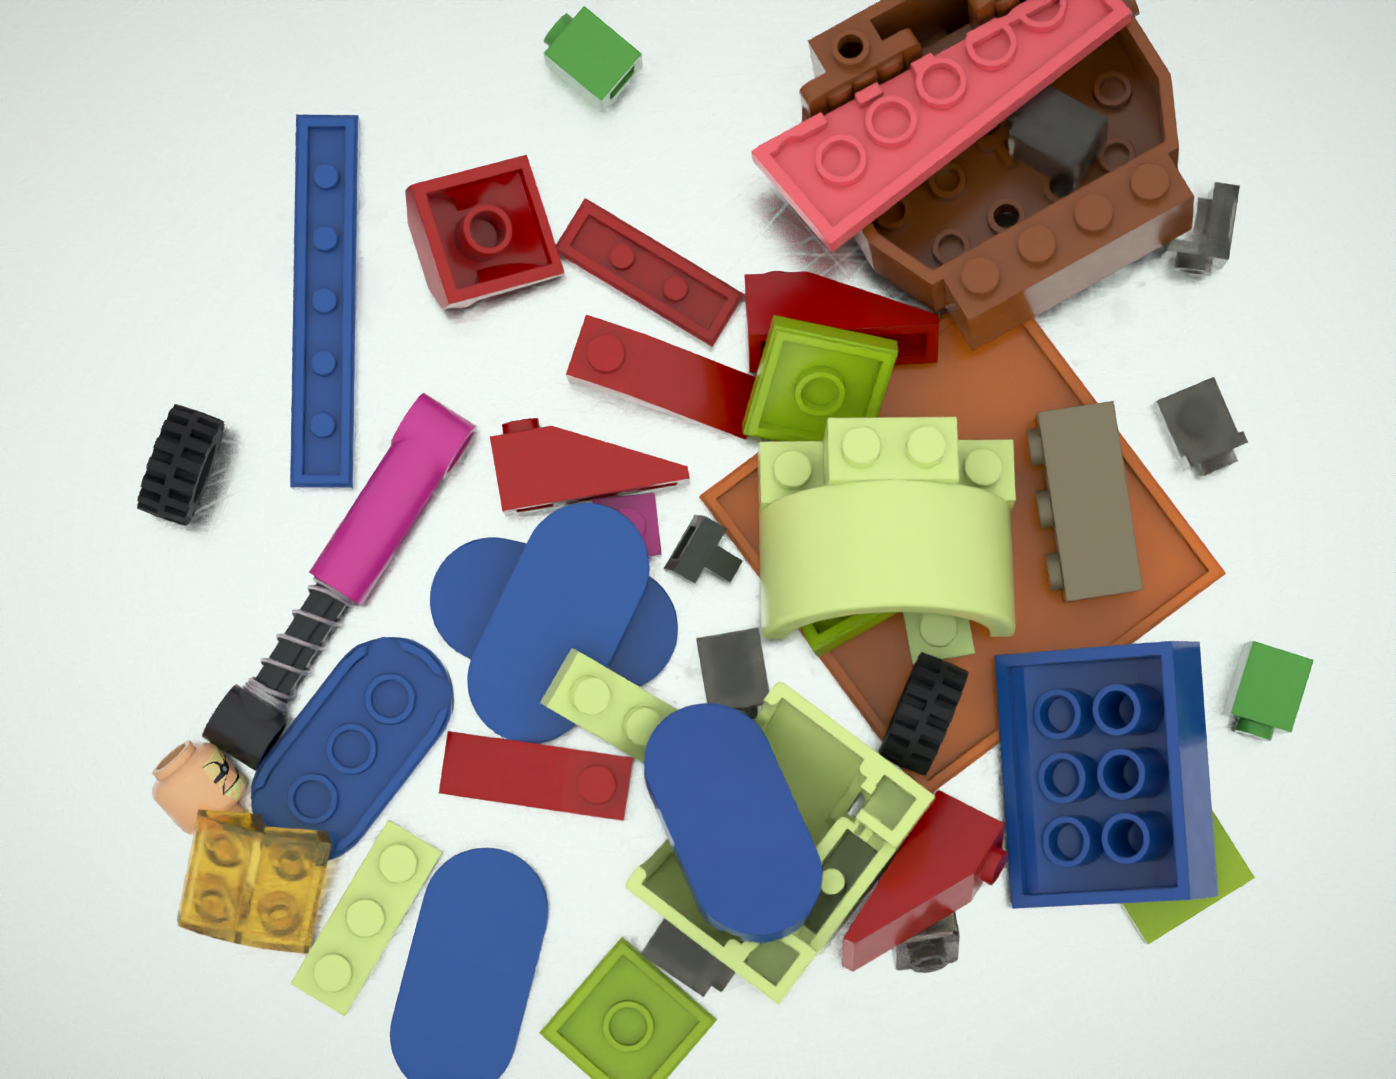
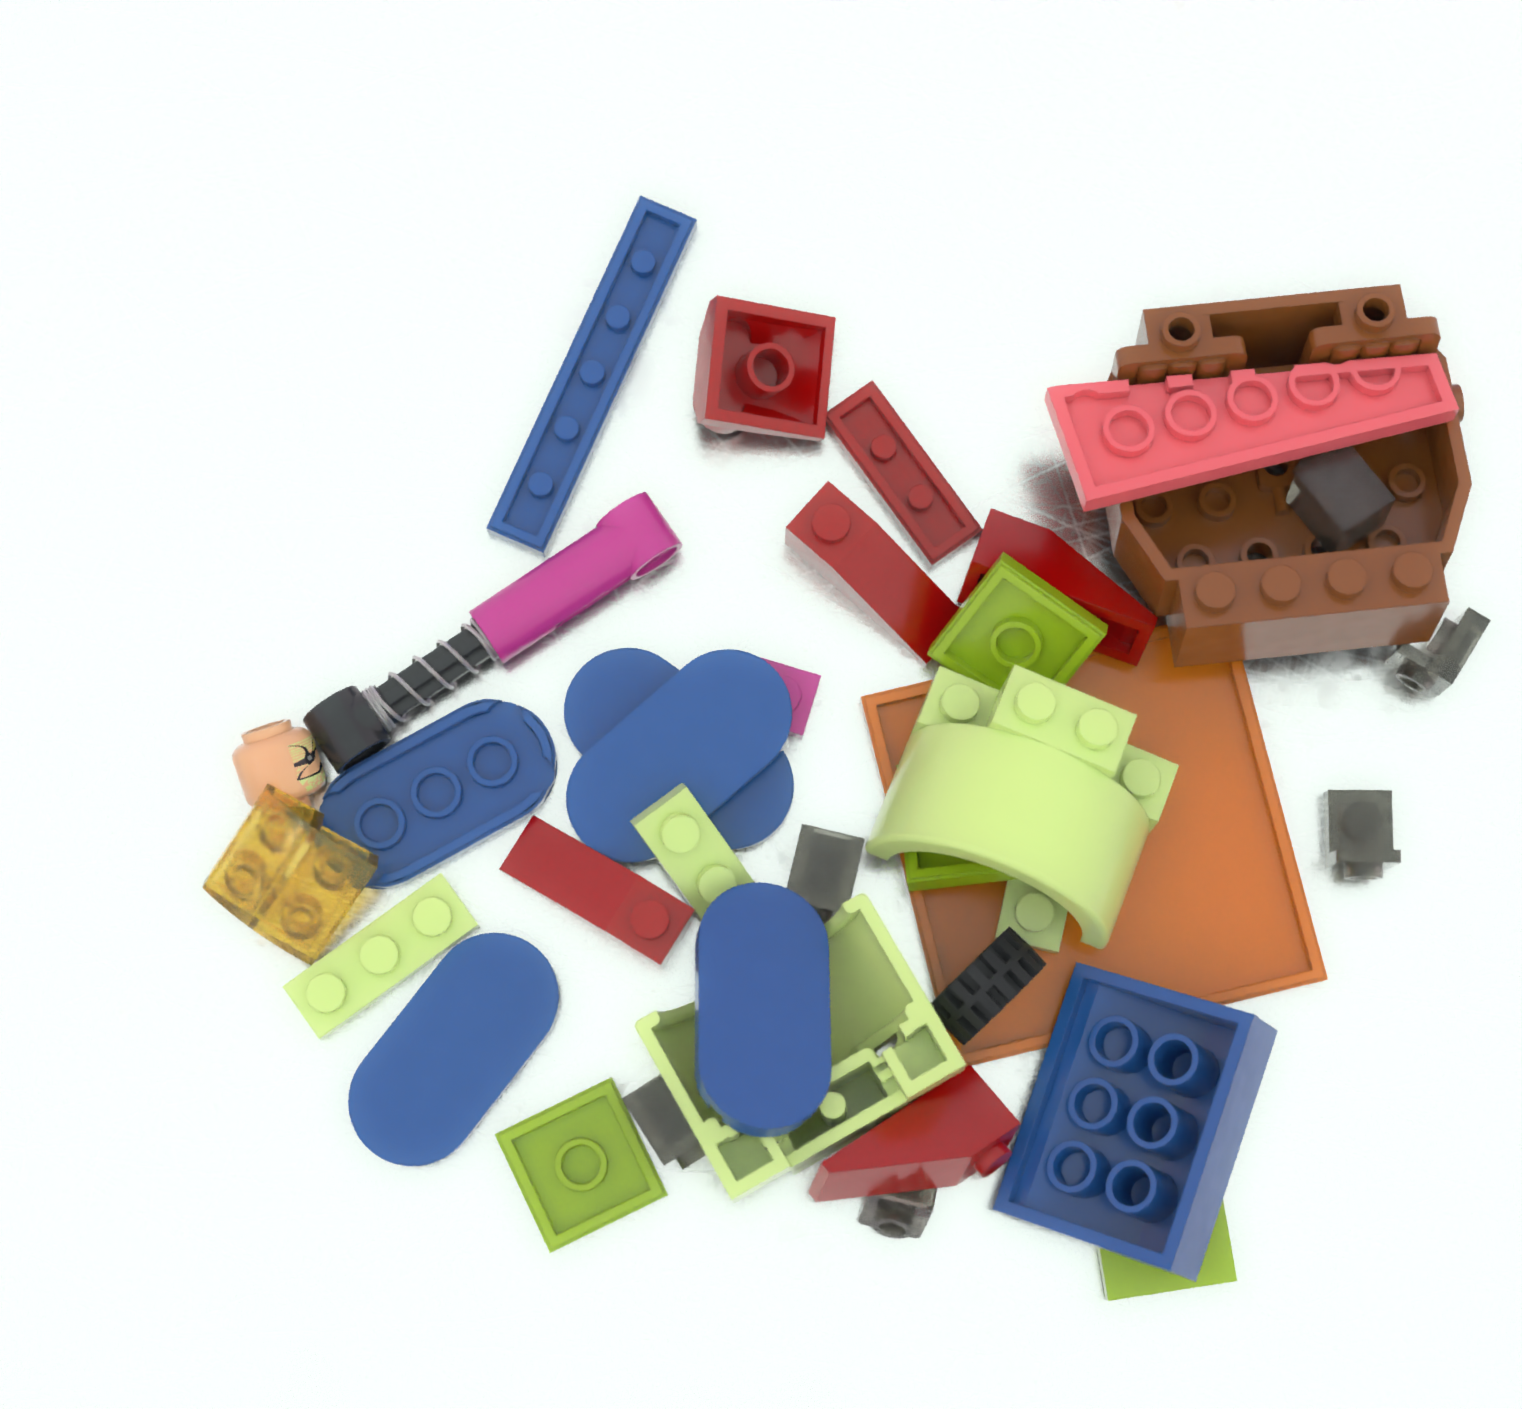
camera: 20 degrees right, 5 degrees down
black tyre [137,404,225,526] -> none
red slope [490,418,690,516] -> none
bright green brick [543,6,643,112] -> none
pearl dark grey tile [664,514,743,583] -> none
dark tan brick [1026,401,1143,603] -> none
bright green brick [1222,641,1314,741] -> none

